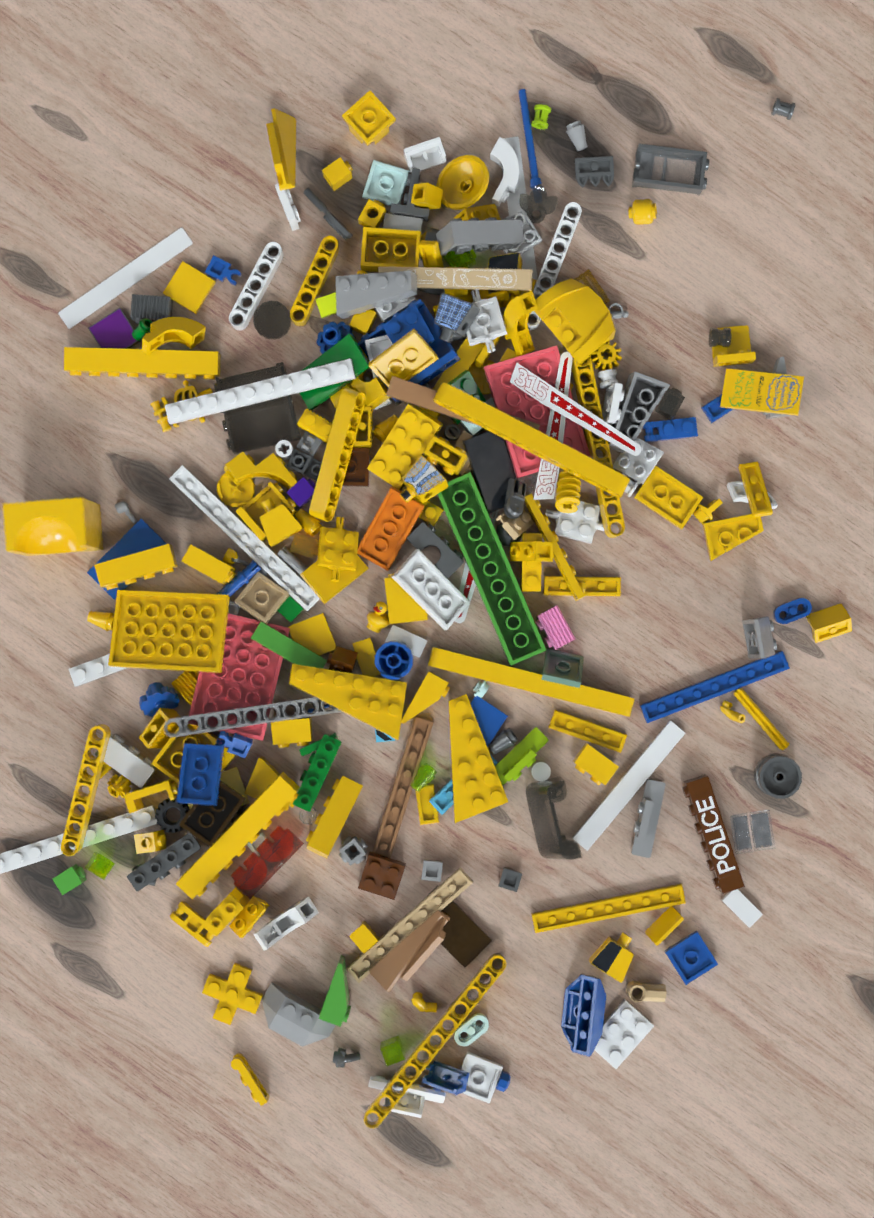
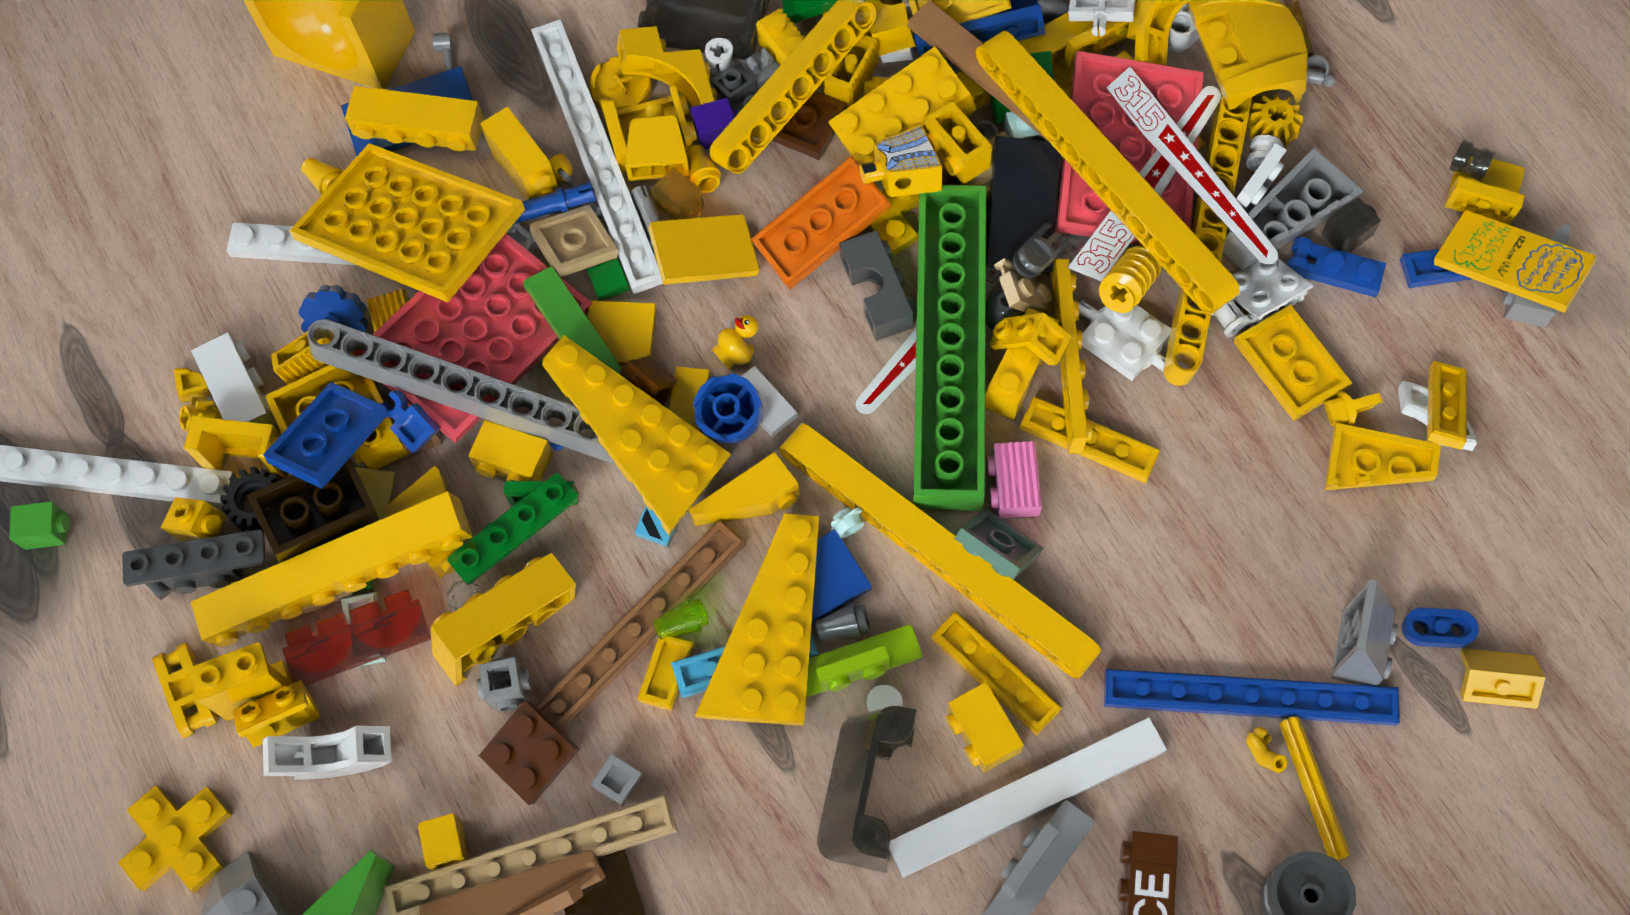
camera: 35 degrees right, 20 degrees down
yellow beam [61,724,111,856] -> none
clear neon green brick [85,852,115,880] -> none
yellow plate [317,517,359,582] -> none
yellow panel [384,573,428,624] -> none
white tile [392,549,470,630] -> none
dark grey plate [498,867,522,892] -> none

